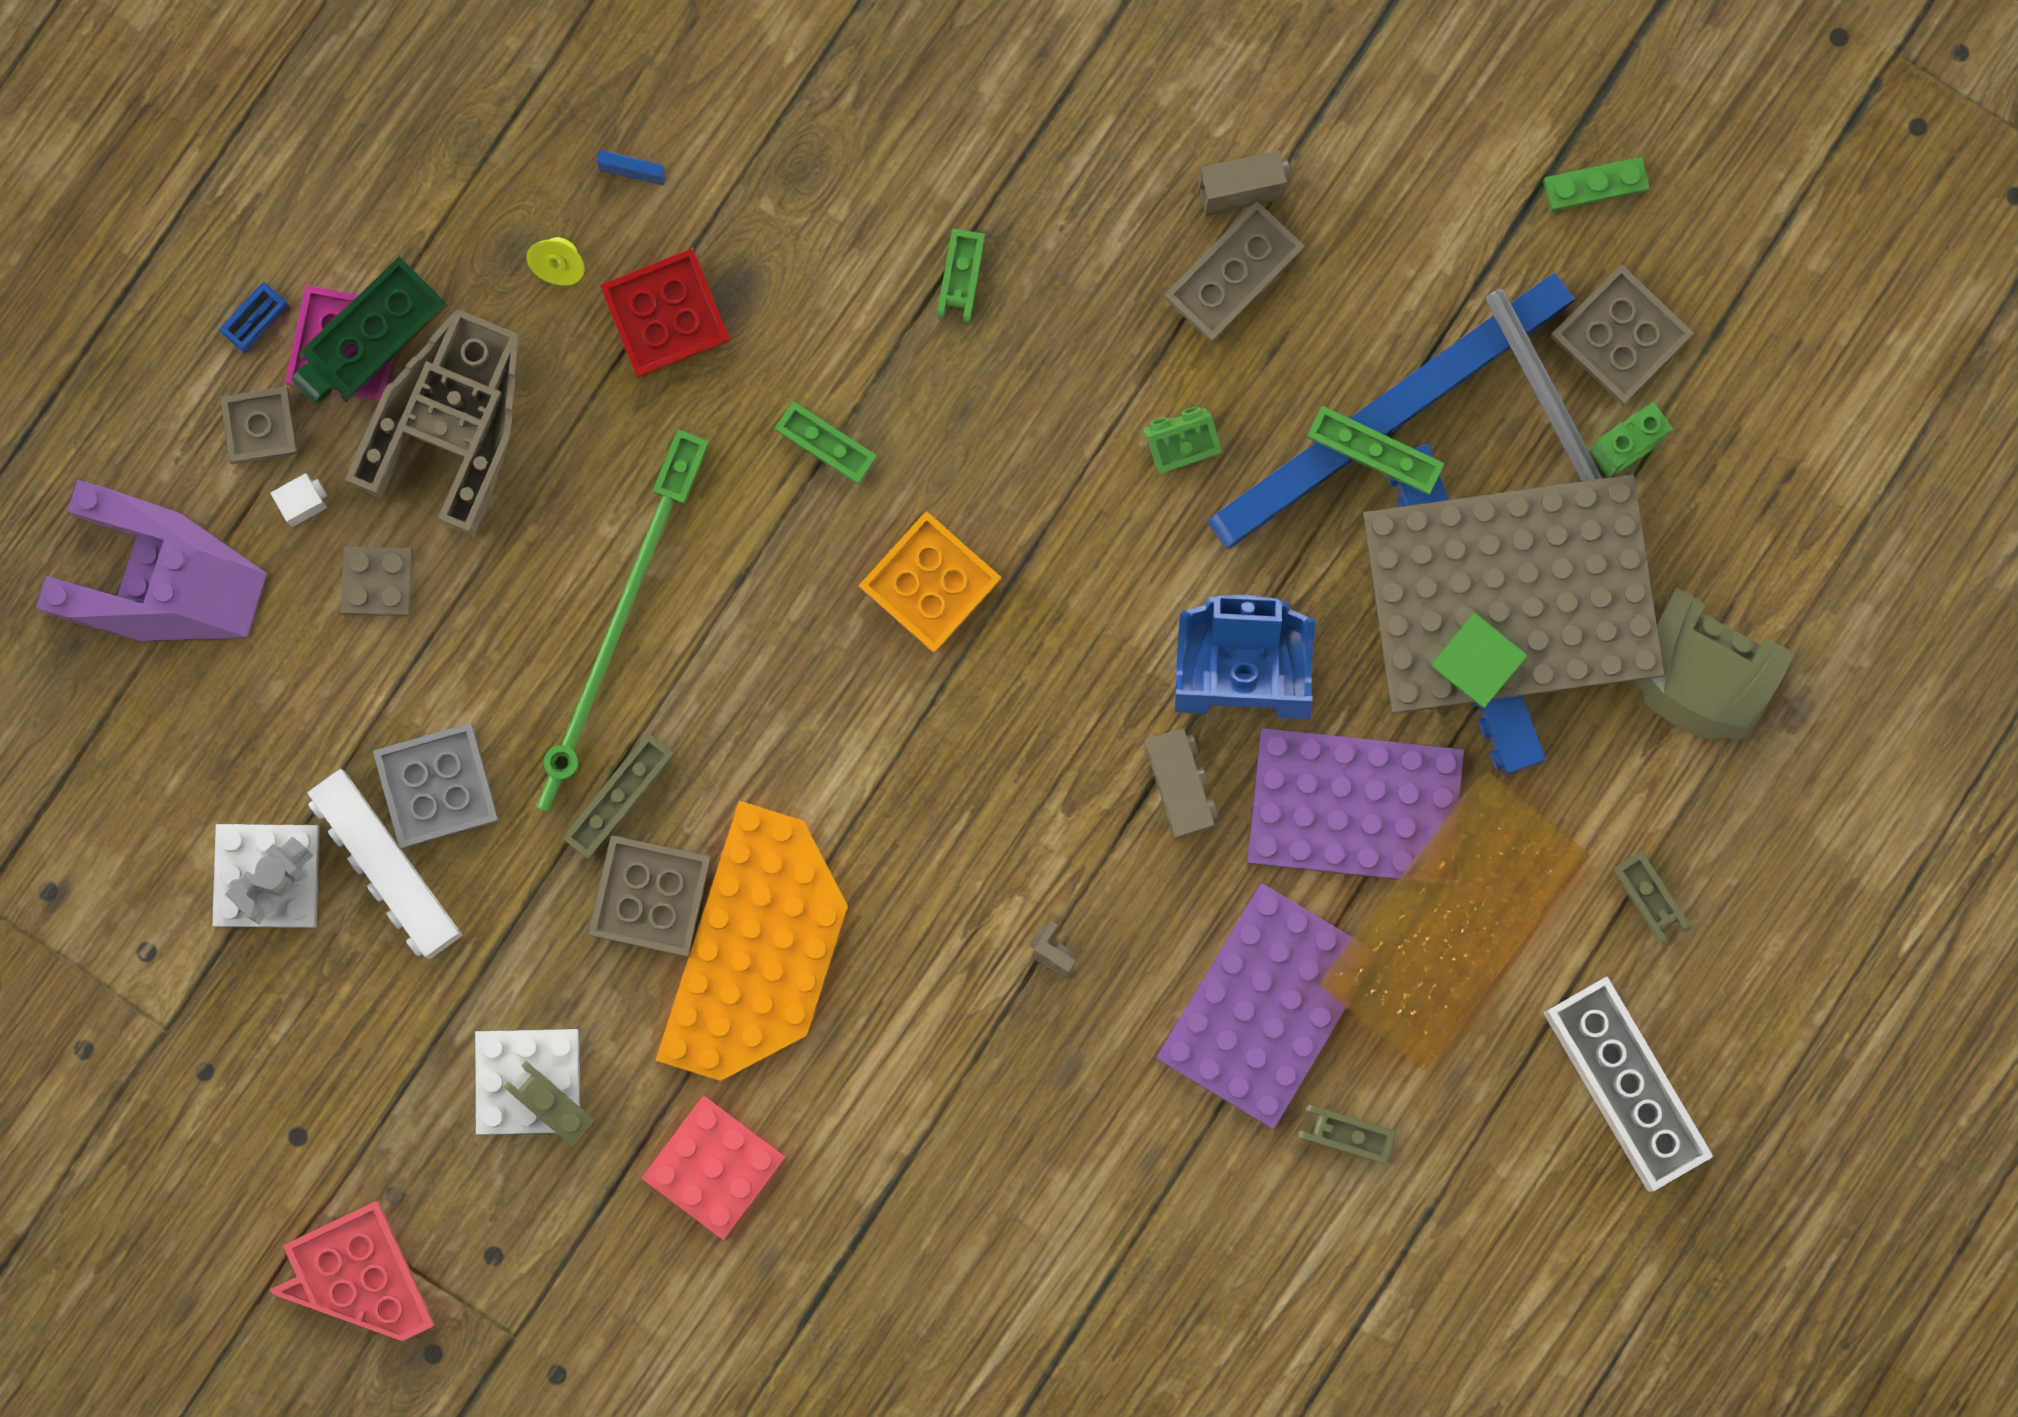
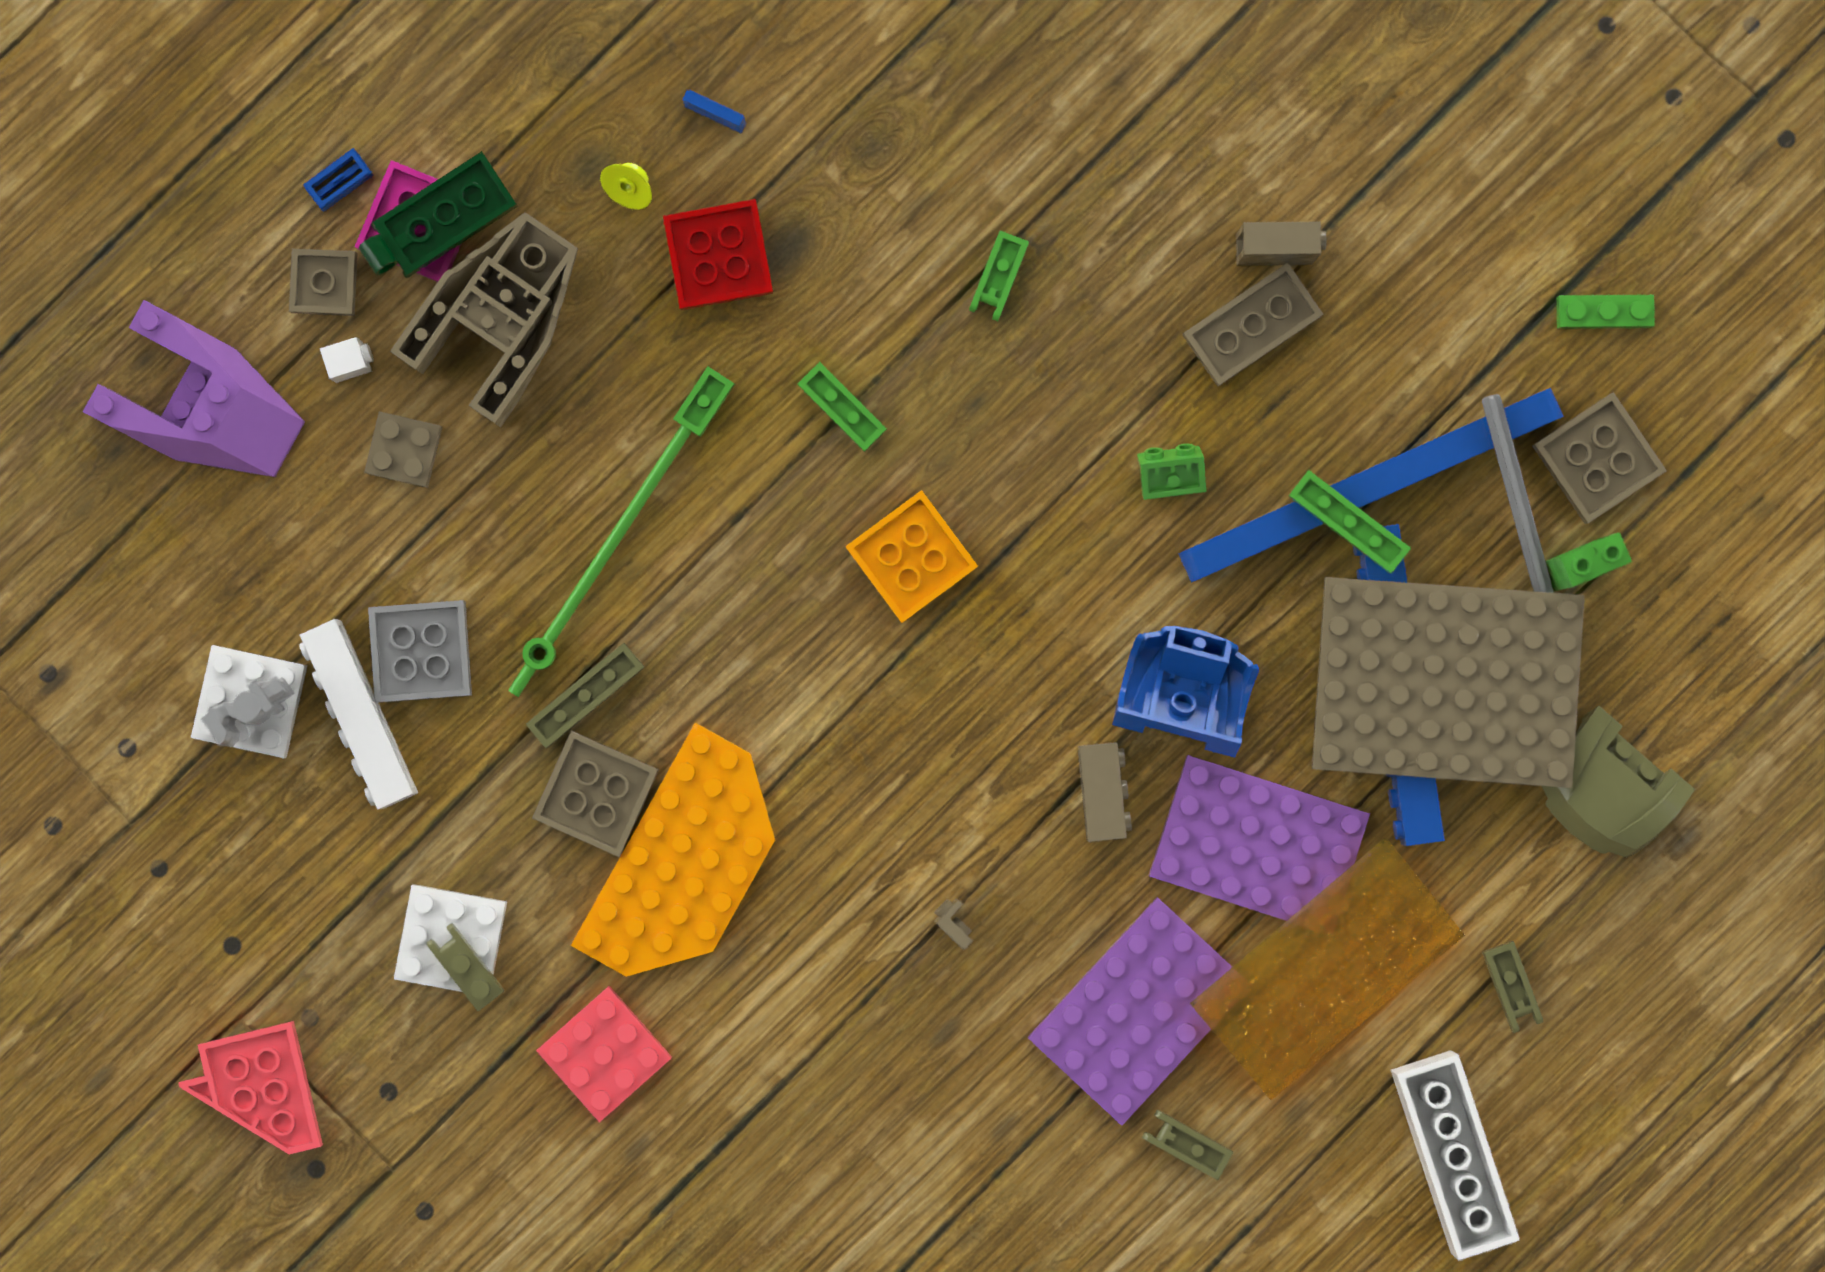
camera: 10 degrees right, 5 degrees up
bright green tile [1430,612,1528,709] -> none

